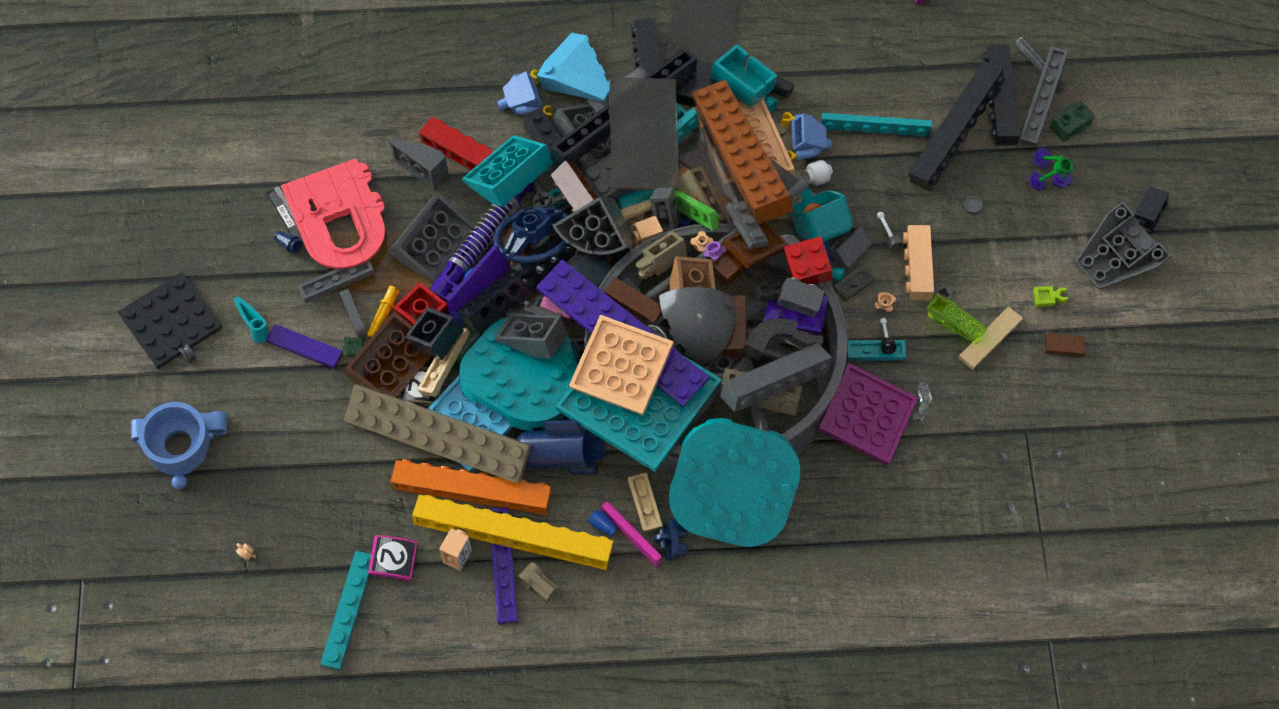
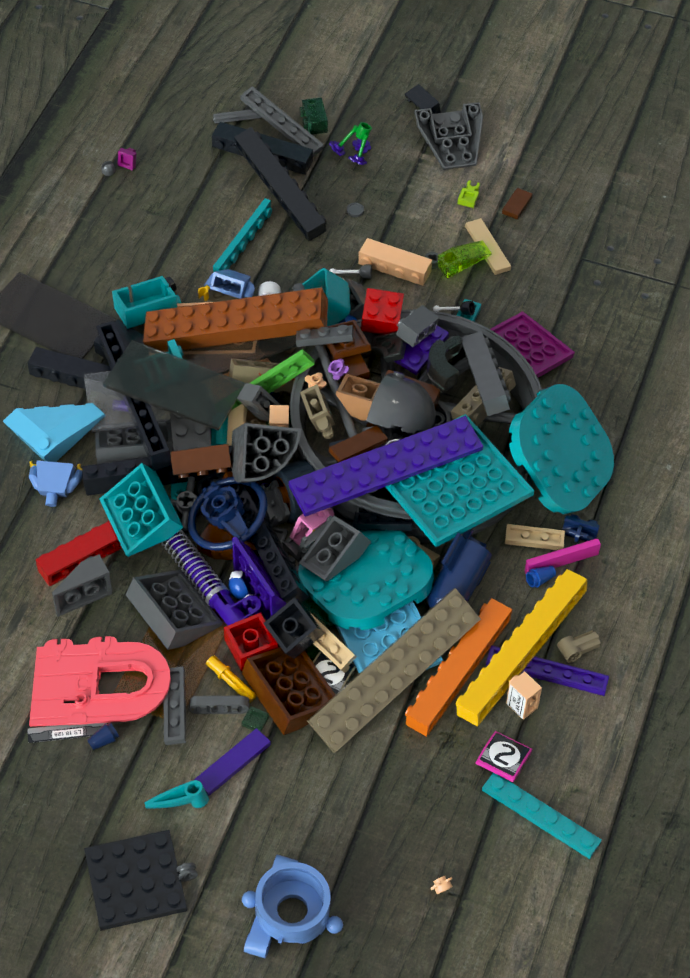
camera: 70 degrees left, 10 degrees down
light nougat plate [569,315,674,415] -> none
light nougat plate [875,292,896,312] -> none
clear arm [913,382,932,424] -> none

